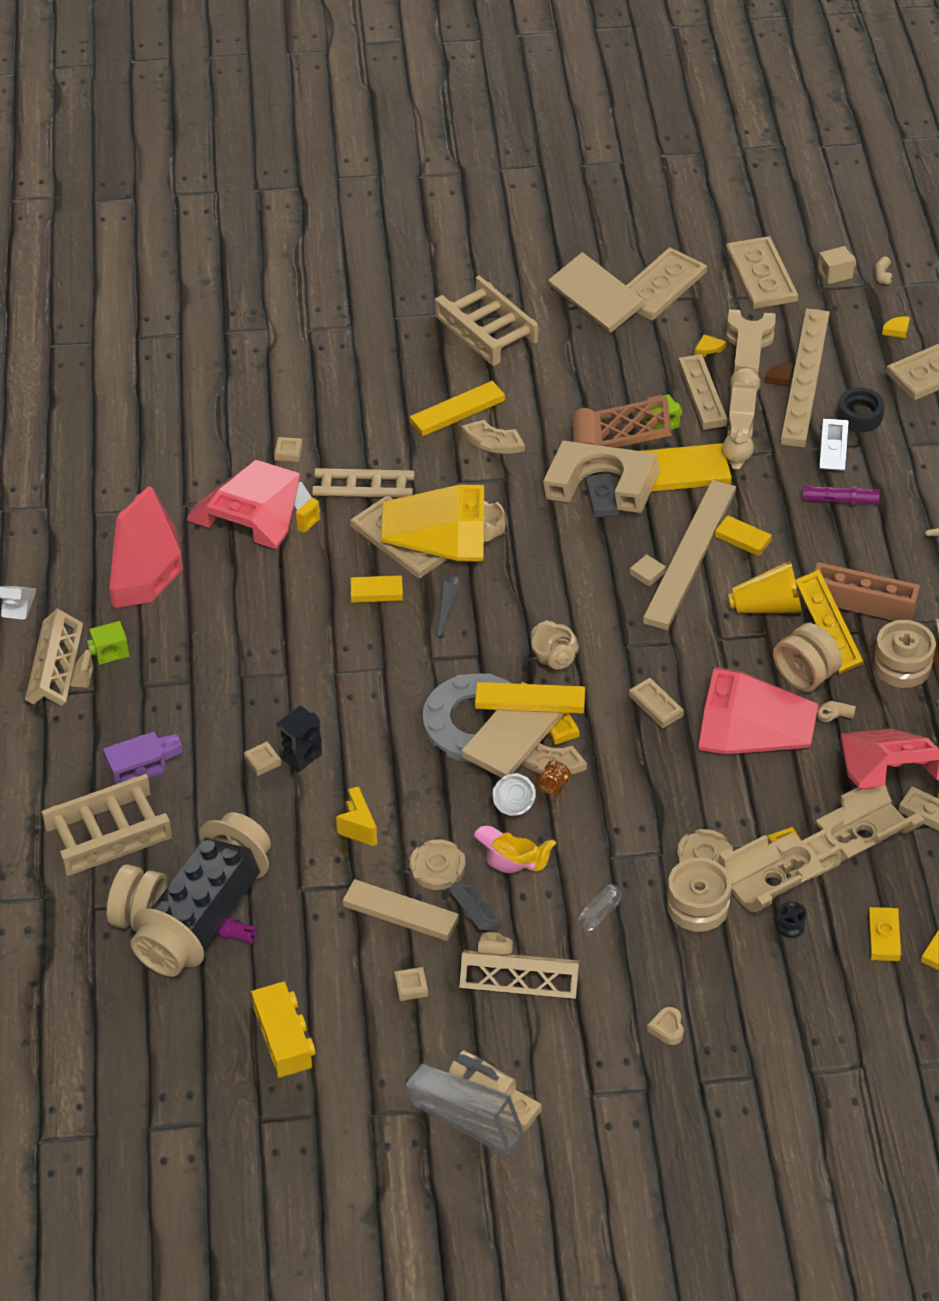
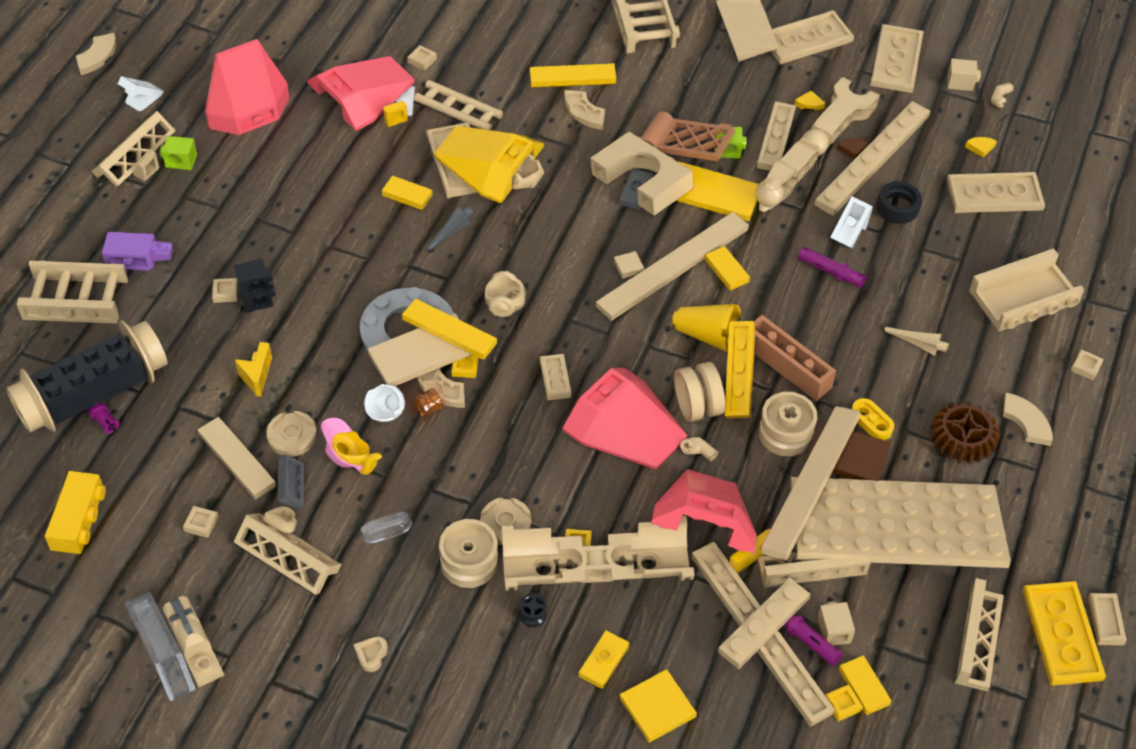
camera: 25 degrees right, 5 degrees up
tan wheel [106,864,168,932] -> none

